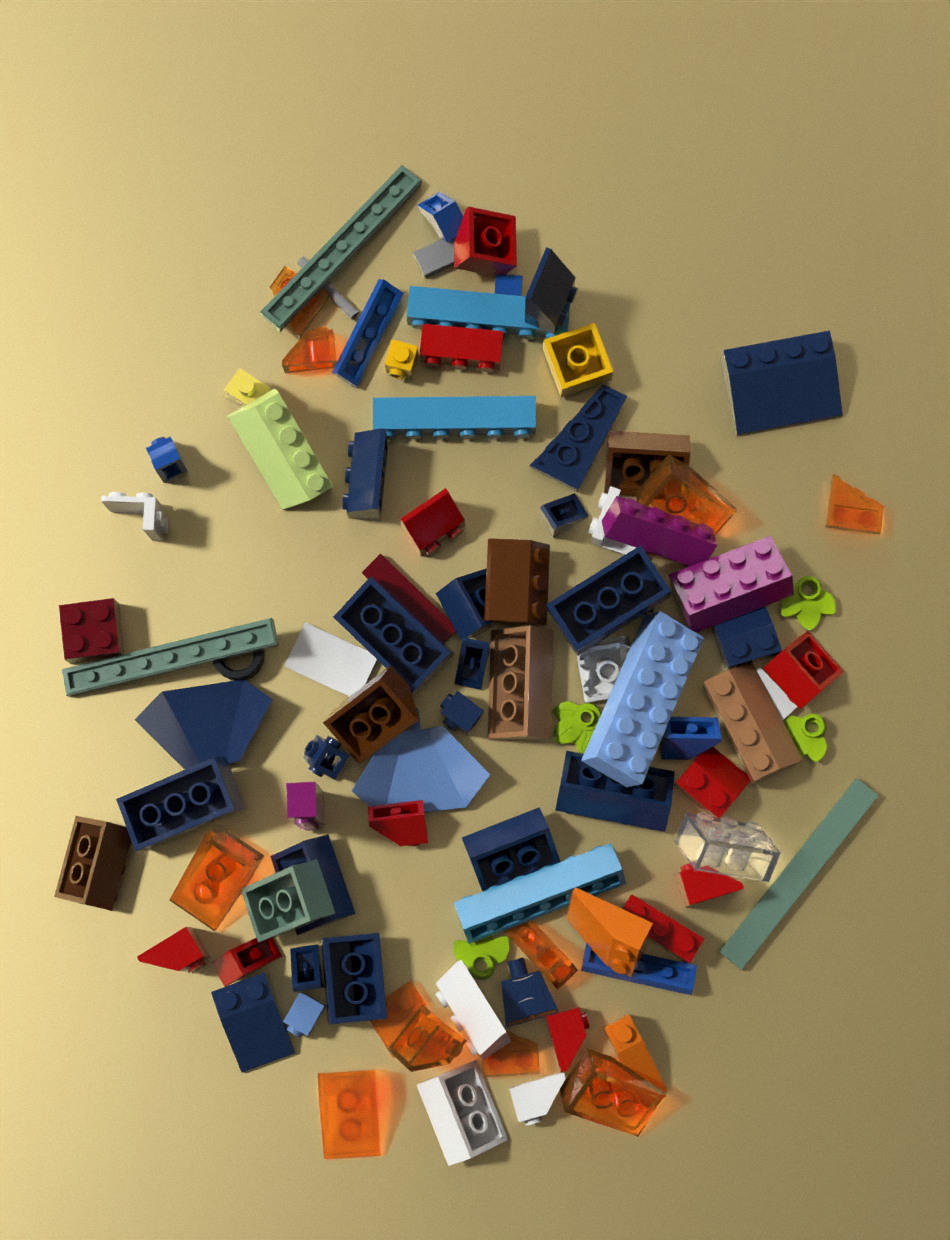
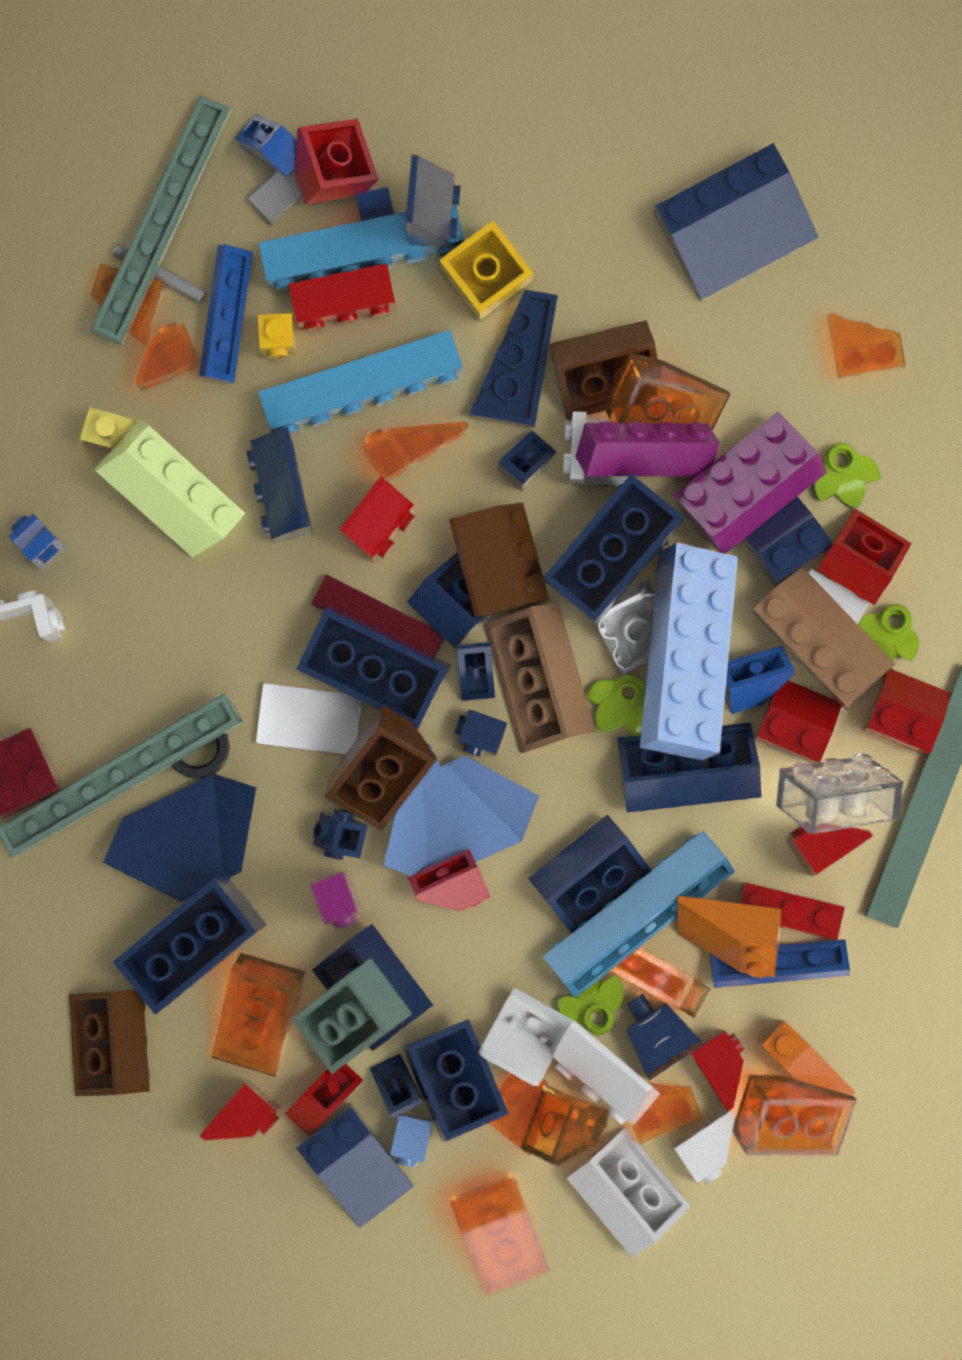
camera: 15 degrees left, 5 degrees up
none -> clear orange slope [362,421,469,482]
none -> white bracket [479,988,574,1086]
none -> red slope [863,669,951,756]

